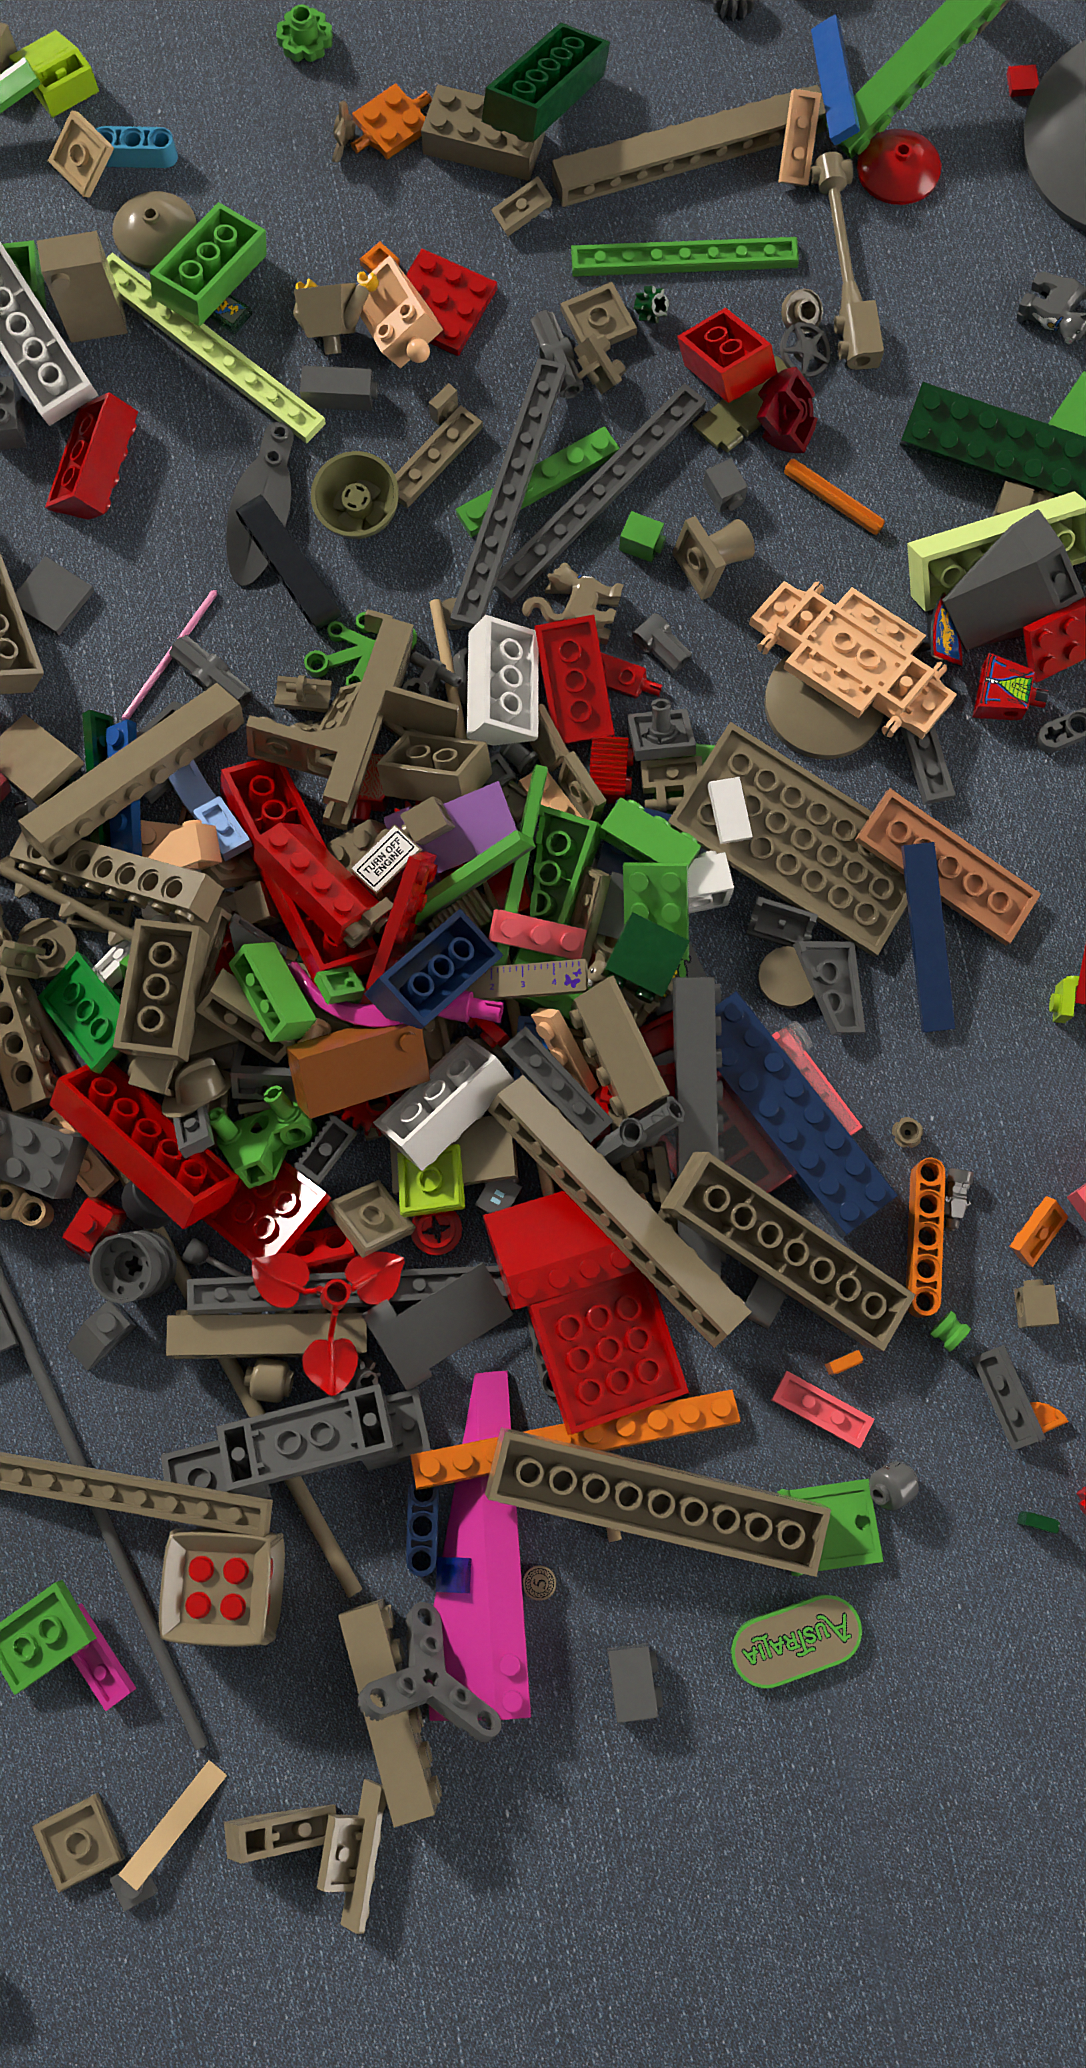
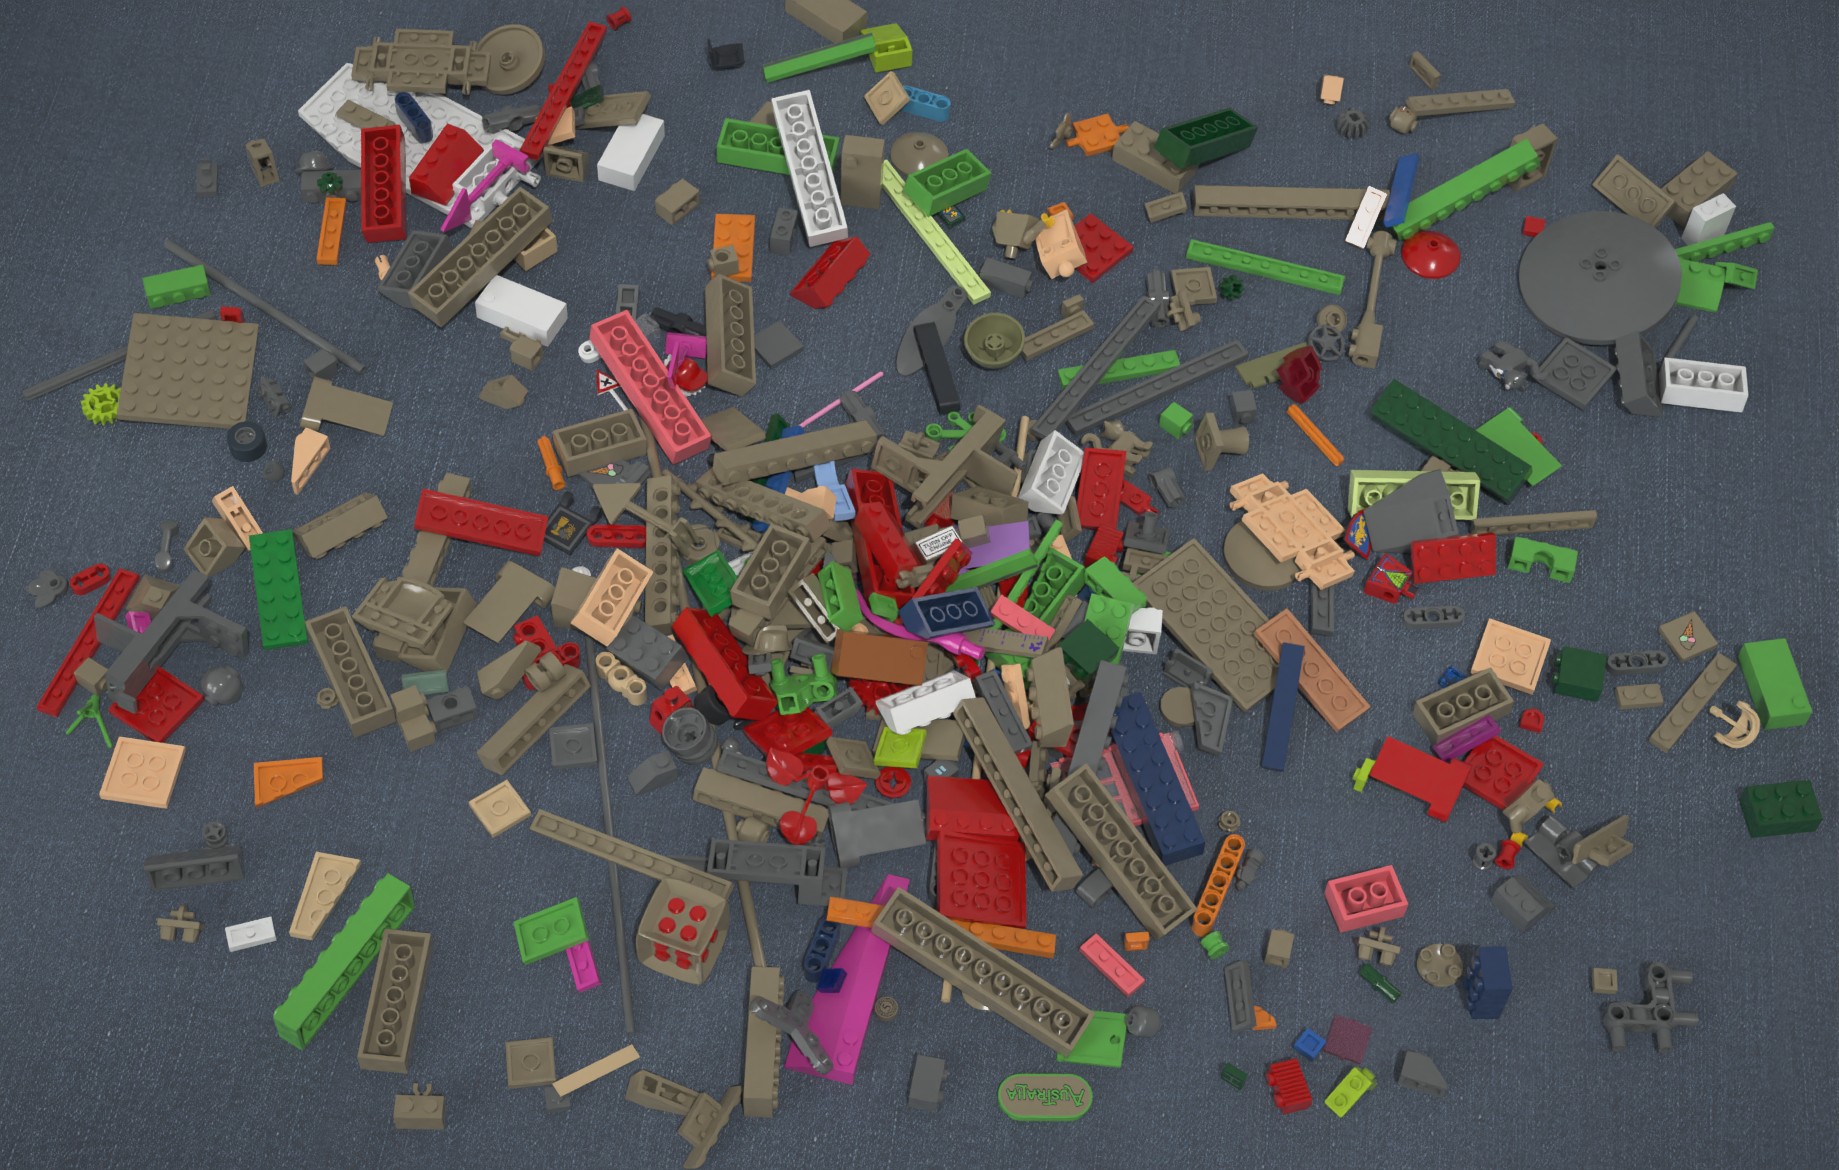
camera: 15 degrees right, 20 degrees down
bright green plant [276,4,333,62] -> none
dark tan tile [557,751,606,823] -> none
dark grey piece [595,1096,685,1167] -> none
red brick [677,307,778,403] -> none
white tile [707,777,753,844] -> none
orange plate [1009,1196,1069,1267] -> none

